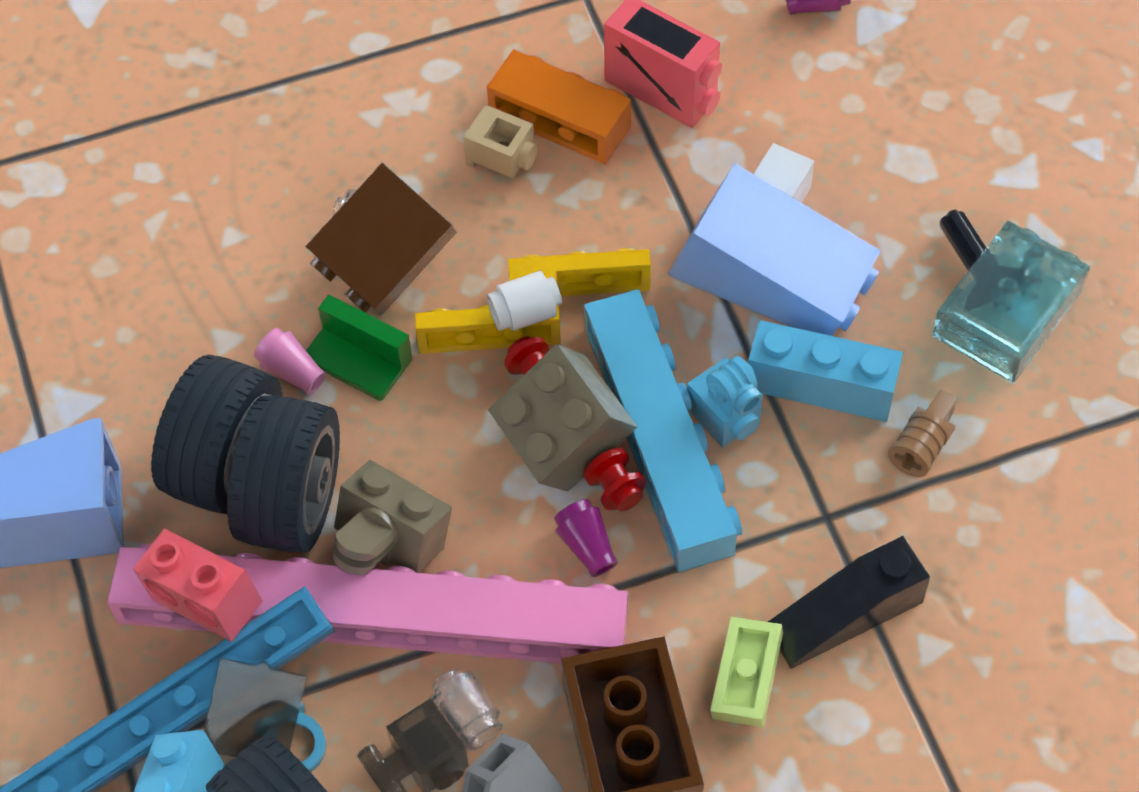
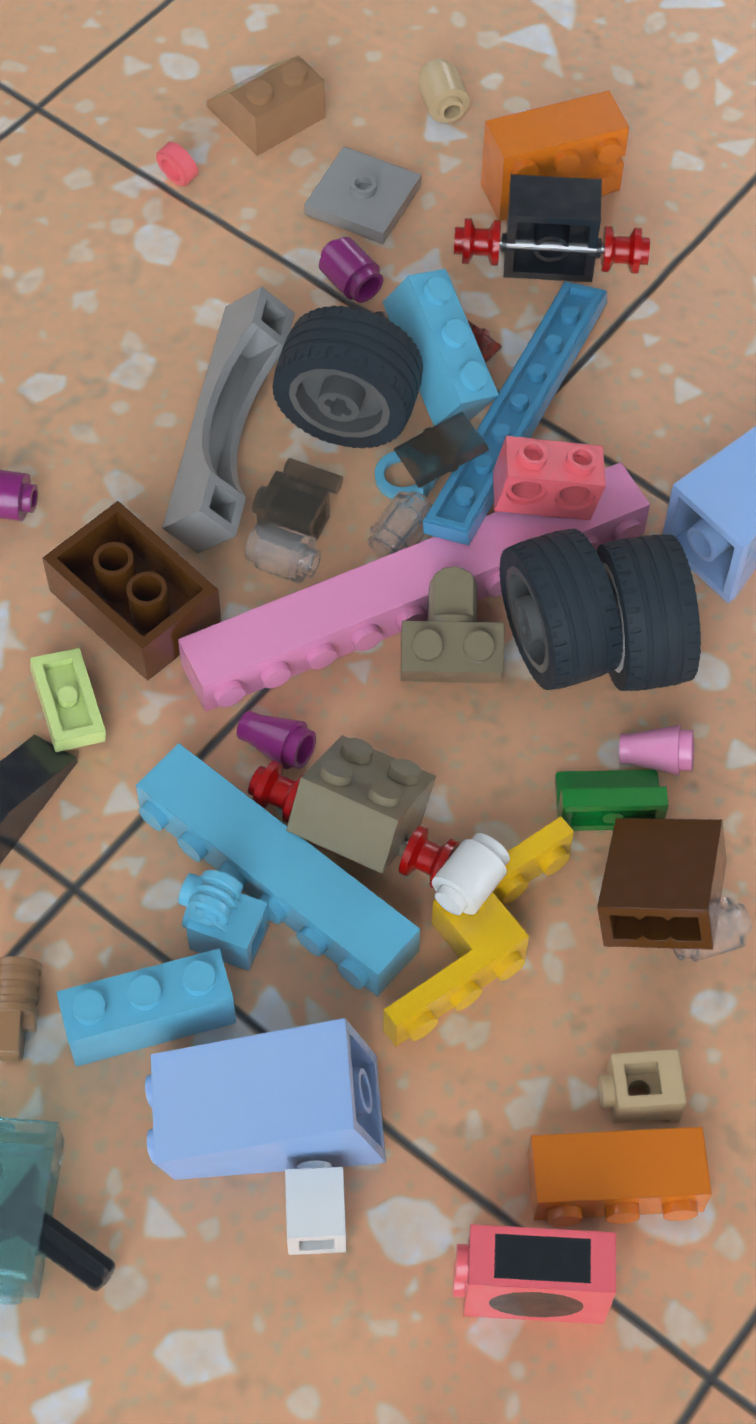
camera: 145 degrees right, 0 degrees up
none -> clear brick [367,491,432,558]

